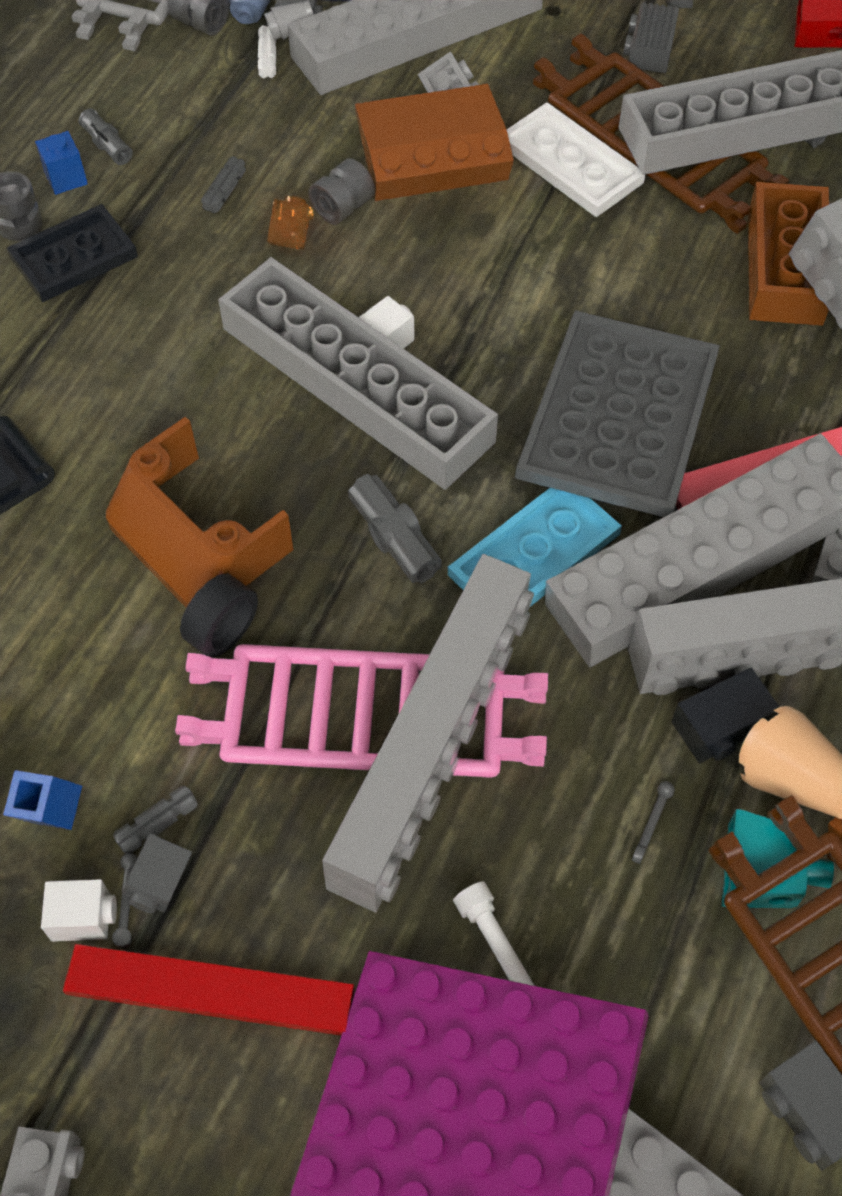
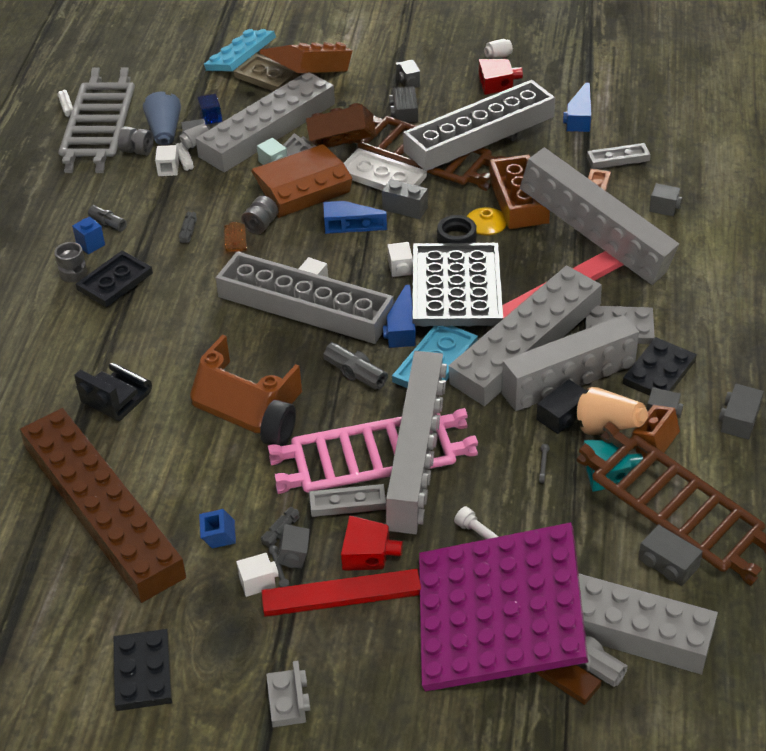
camera: 15 degrees left, 15 degrees down
none -> white brick [155,145,179,176]
none -> light aqua brick [257,138,287,165]
none -> reddish brown brick [306,103,377,148]
none -> light grey plate [309,484,386,517]
none -> blue slope [323,201,387,234]
none -> red torso [341,516,403,571]
none -> dark grey brick [382,179,428,220]
none -> blue slope [383,285,416,348]
none -> white brick [388,242,413,277]
none -> black tyre [437,215,477,243]
none -> yellow dish [467,207,507,235]

